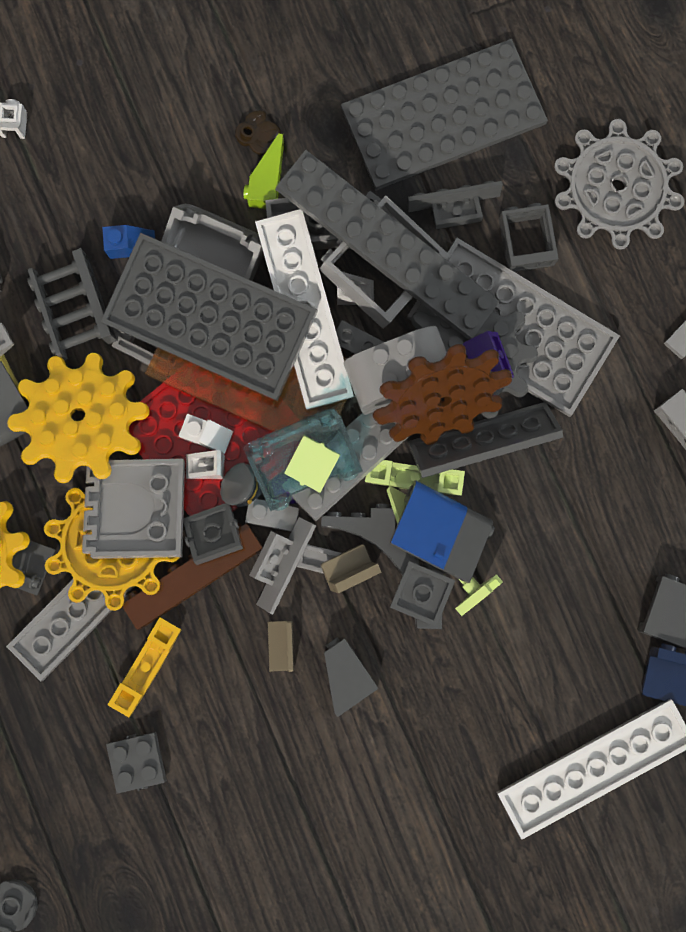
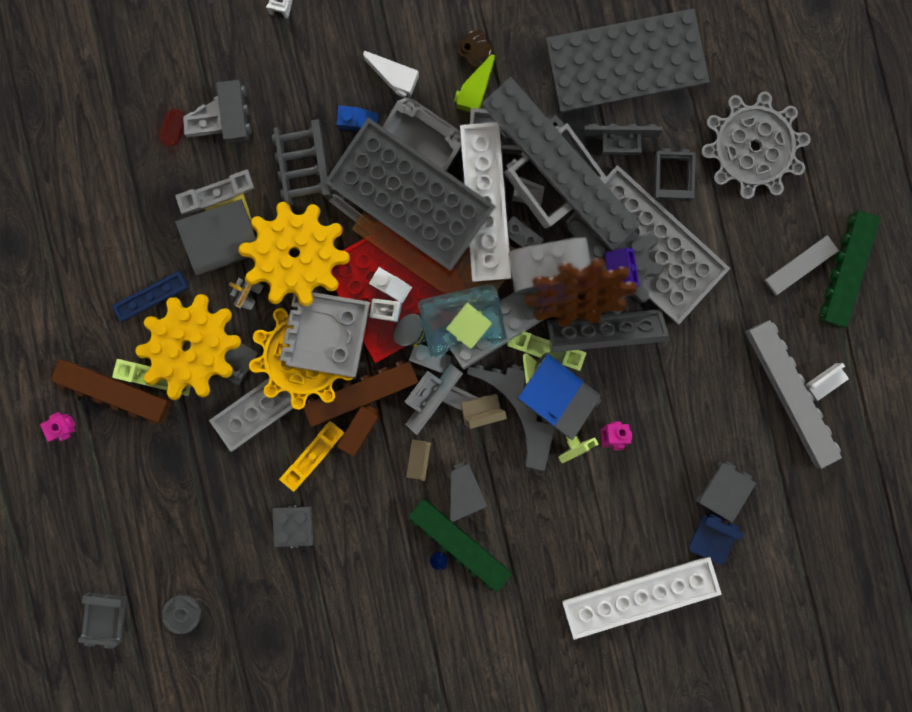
camera: 15 degrees right, 5 degrees up
dark grey plate [183,503,243,565] -> none
dark grey plate [390,561,455,627] -> none
none -> light grey hips [229,278,264,310]
none -> reddish brown brick [337,404,381,457]
none -> white slope [363,51,419,97]
none -> dark green brick [408,498,512,592]
none -> clear blue plate [430,552,447,570]
none -> dark pink brick [600,422,632,451]

